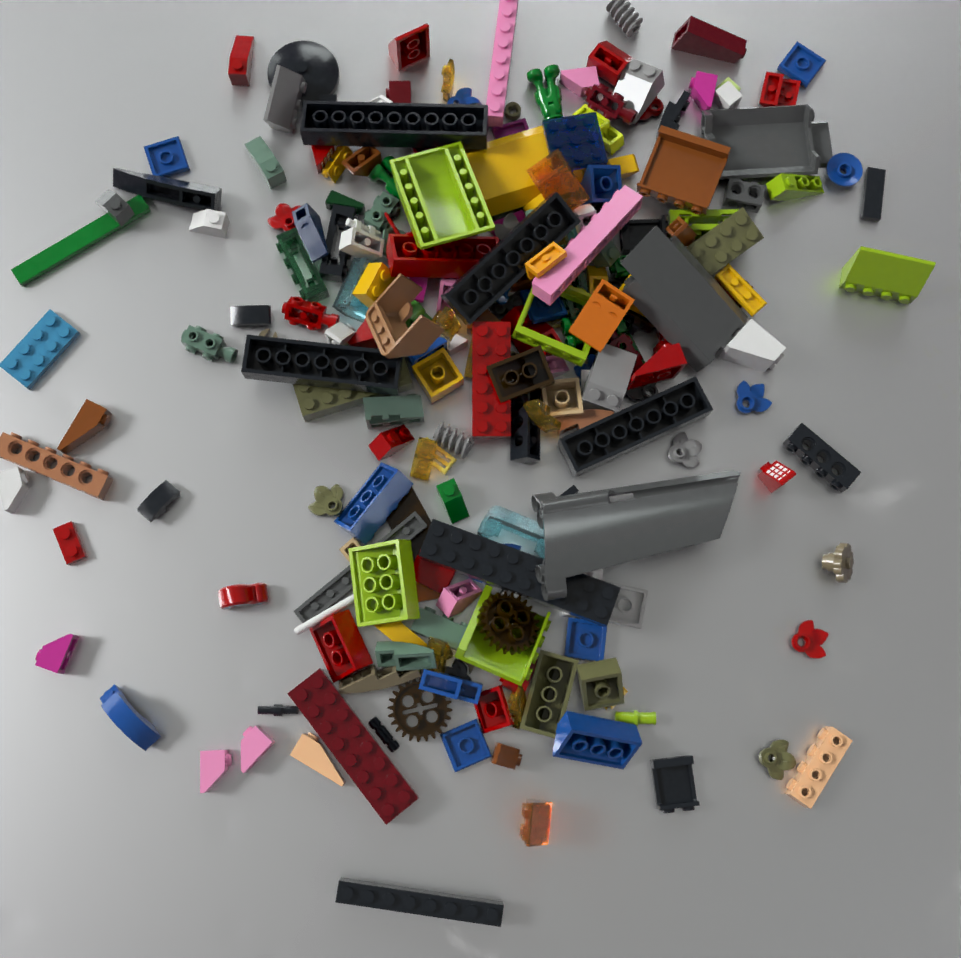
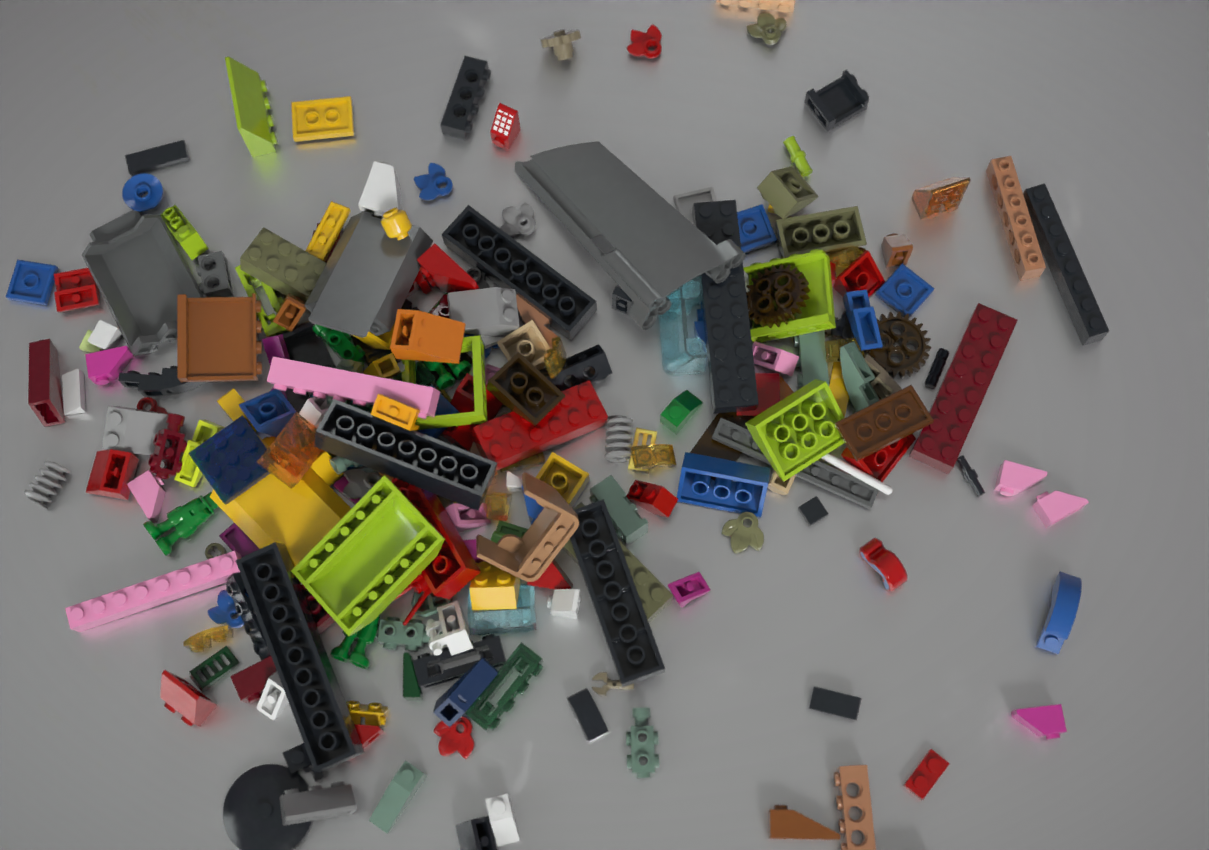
camera: 105 degrees left, 5 degrees down
red brick [282,297,340,330] -> none
light nougat slope [290,732,346,786] -> none
dark orange slope [341,147,382,177] -> none
blue slope [553,711,642,769] -> none
none -> white slope [62,369,86,415]
none -> dark green slope [189,646,240,693]
none -> magenta tile [262,334,290,366]
none -> yellow plate [291,96,354,142]
none -> yellow head [381,207,412,240]
none -> dark pink slope [667,572,710,608]
none -> black tile [798,496,829,526]
none -> reddish brown tile [835,384,934,462]
none -> nougat brick [986,156,1046,281]

